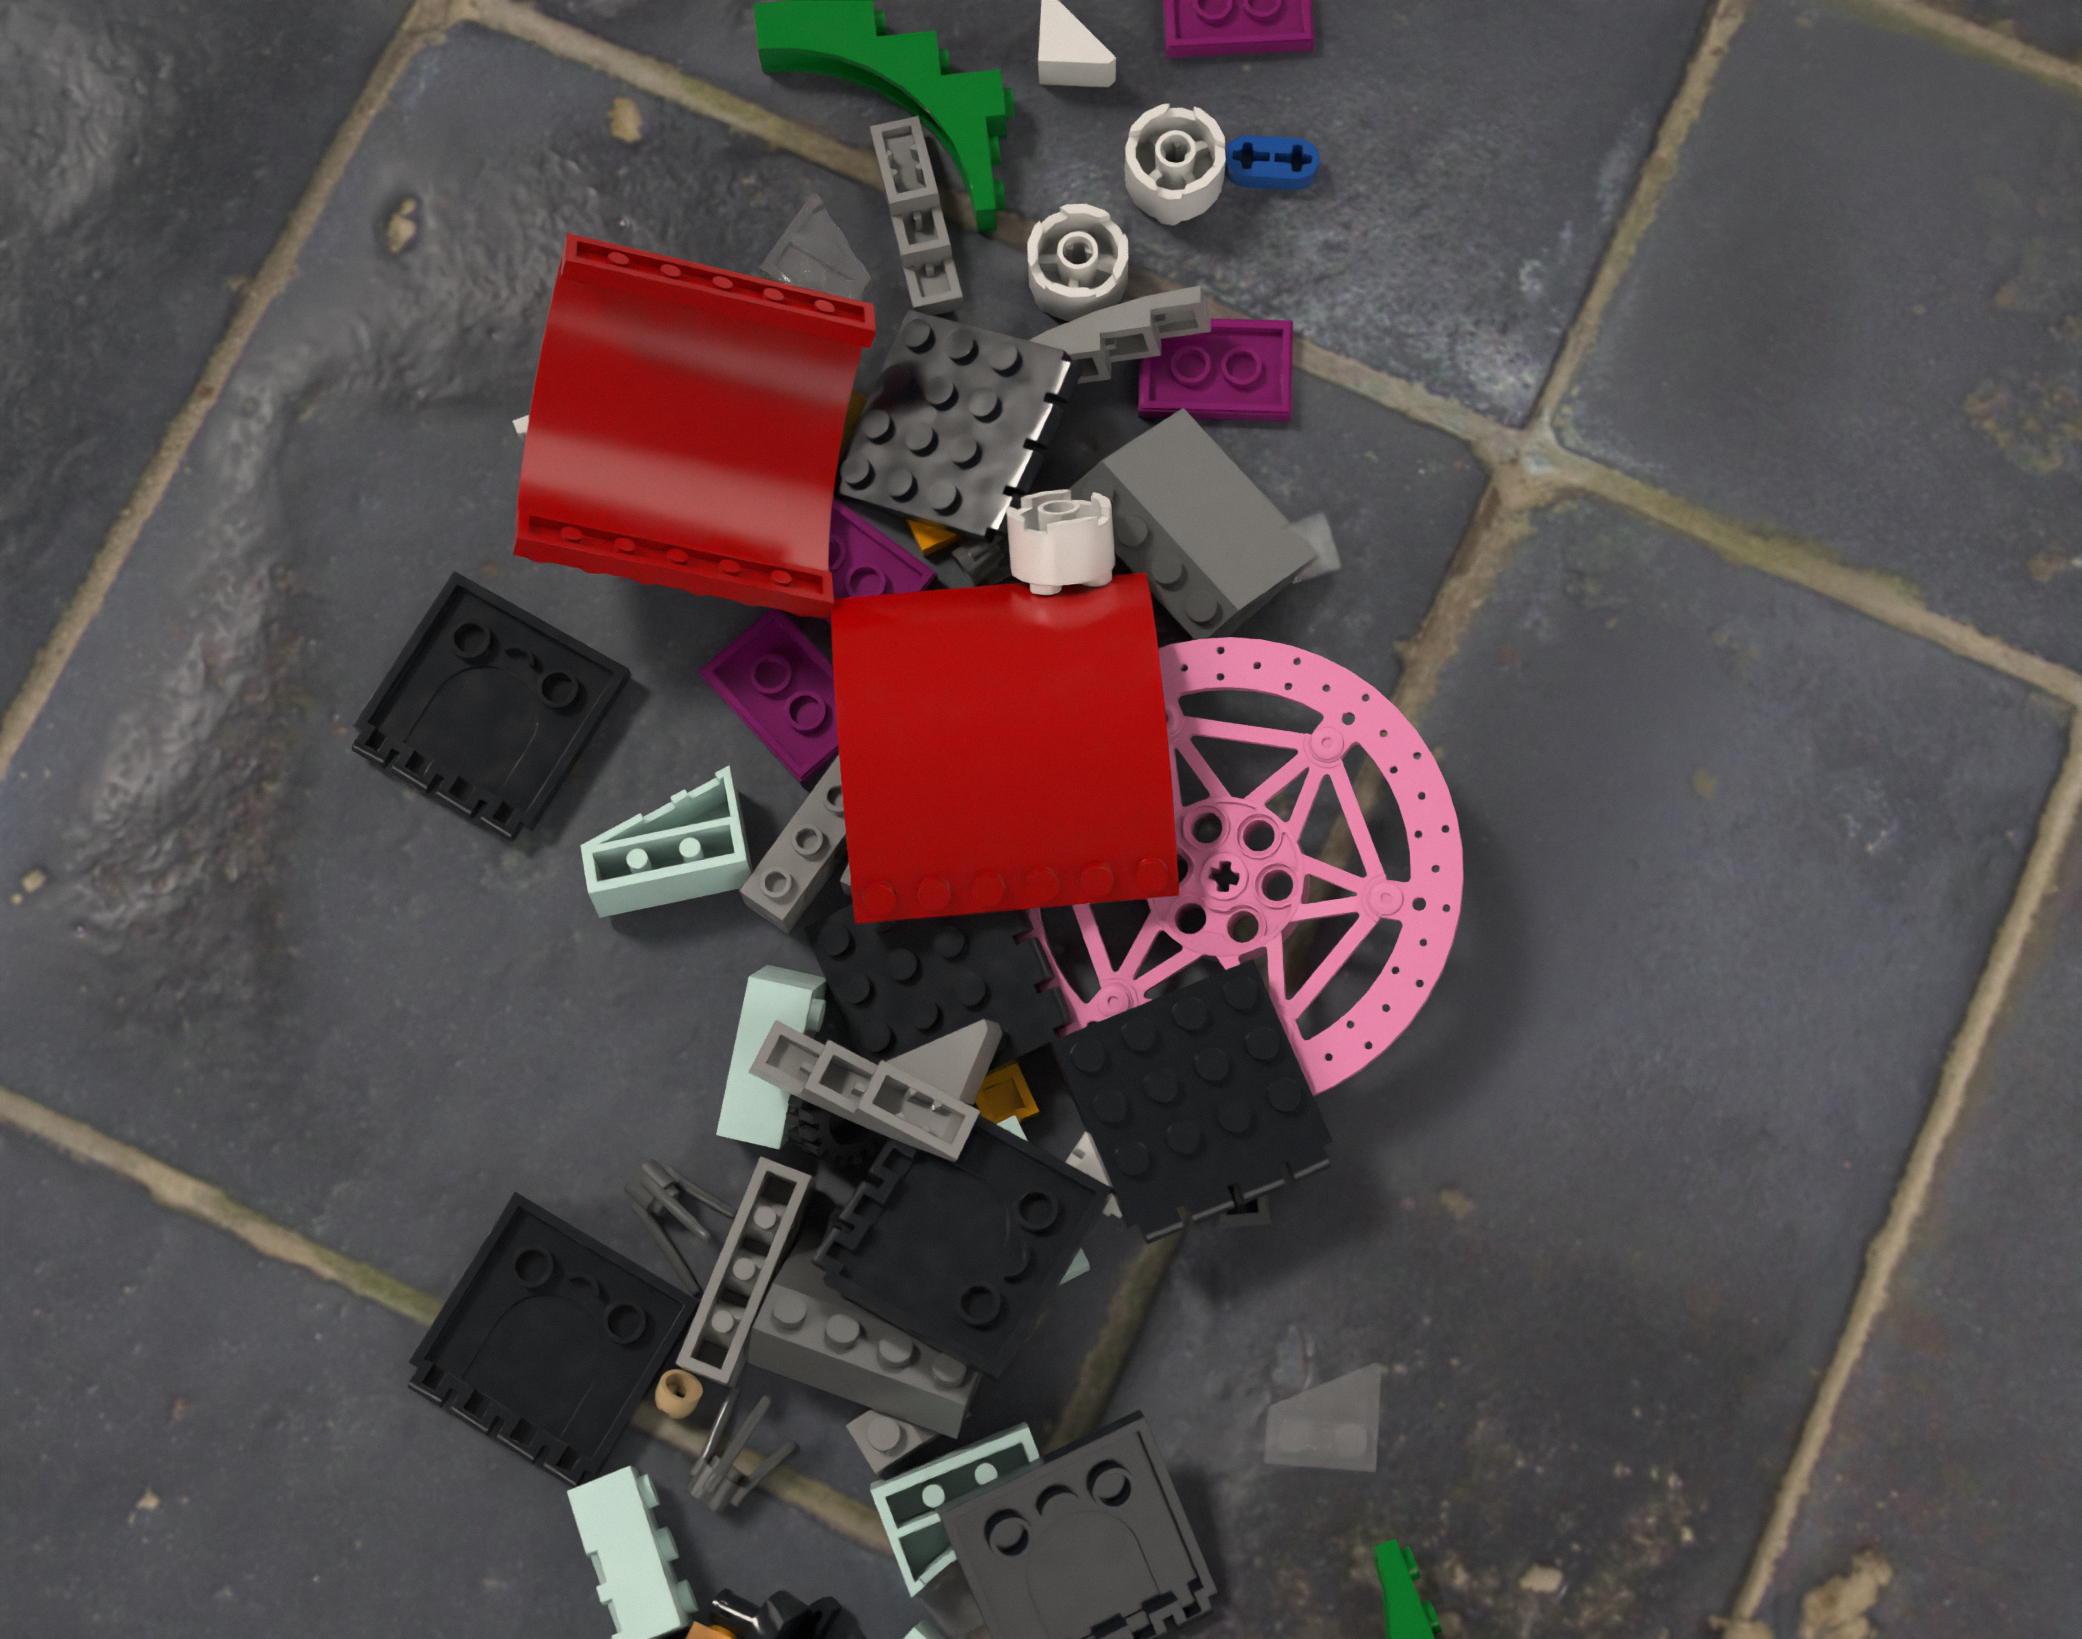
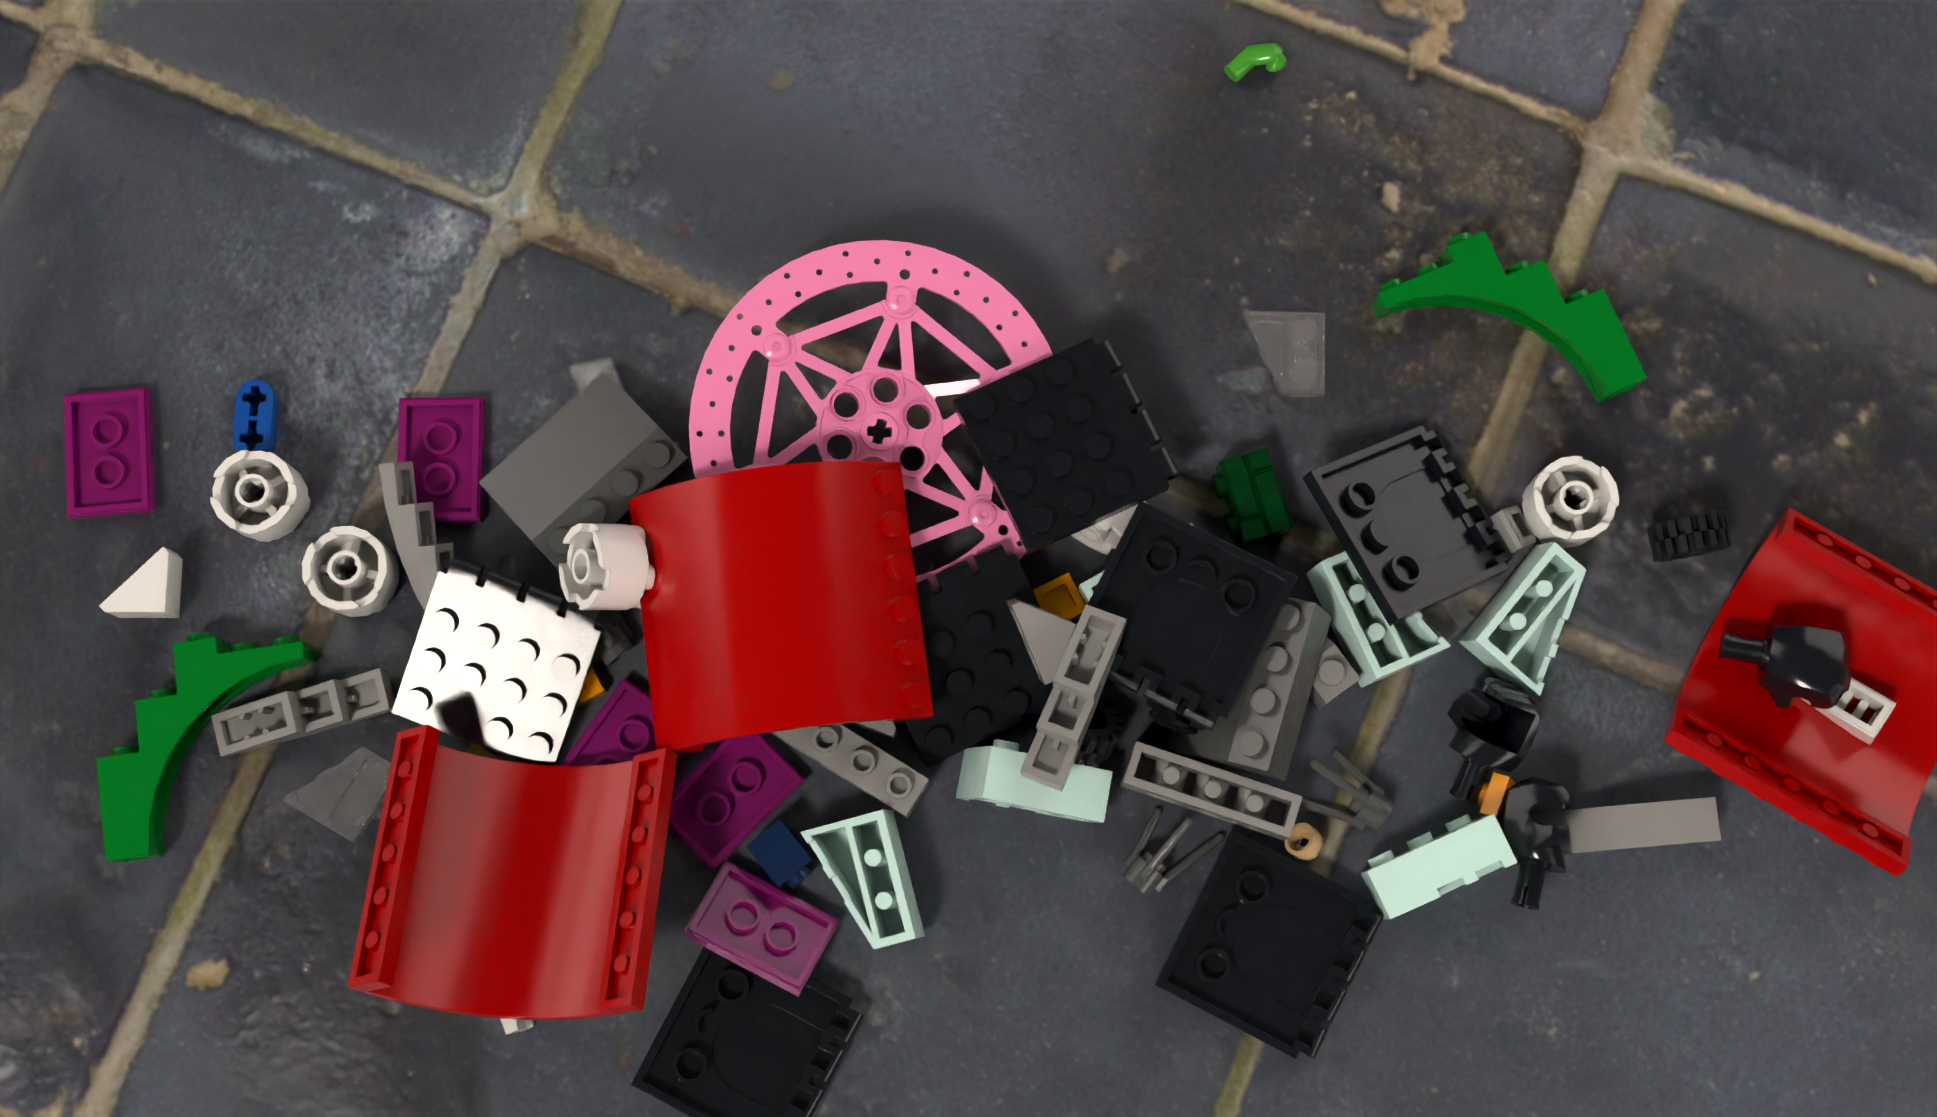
camera: 95 degrees left, 5 degrees up
none -> magenta tile [683,860,840,997]
none -> dark blue brick [746,819,815,889]
none -> dark green brick [1212,448,1293,547]
none -> bright green arm [1224,43,1287,83]

